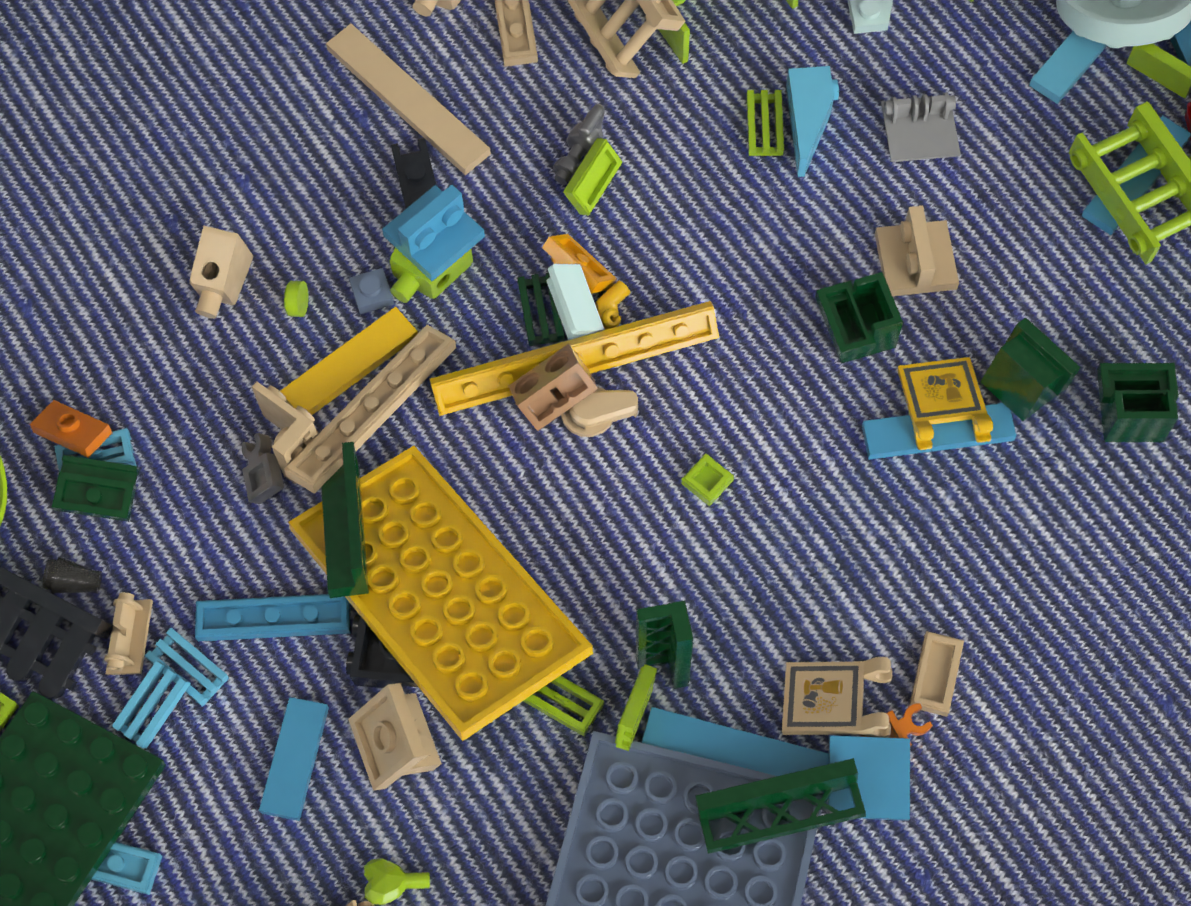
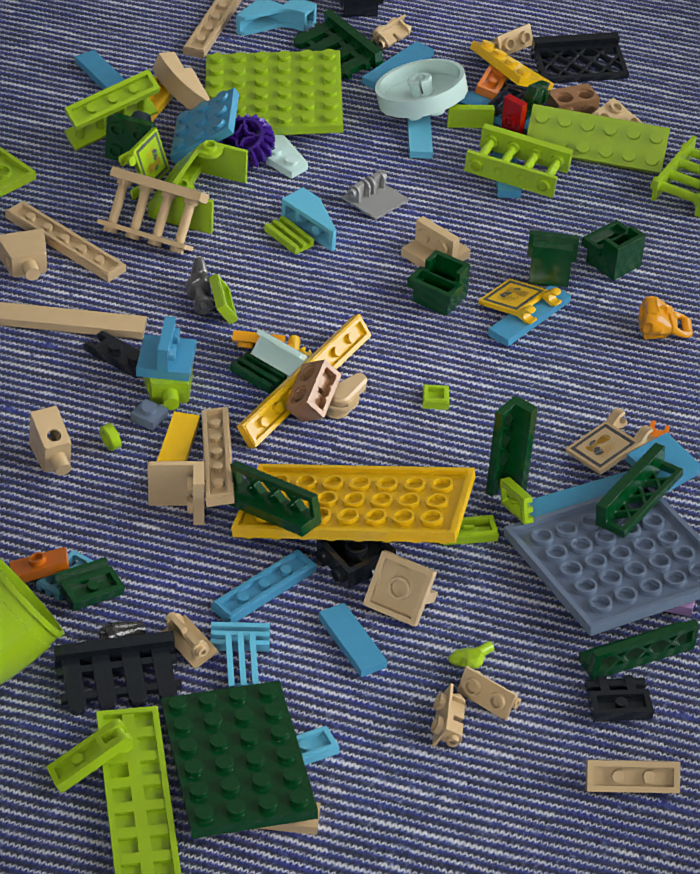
camera: 45 degrees left, 25 degrees down
flat silver plate [242,433,284,504] -> none
tan tile [909,631,964,717] -> none
none -> light orange piece [638,296,693,340]

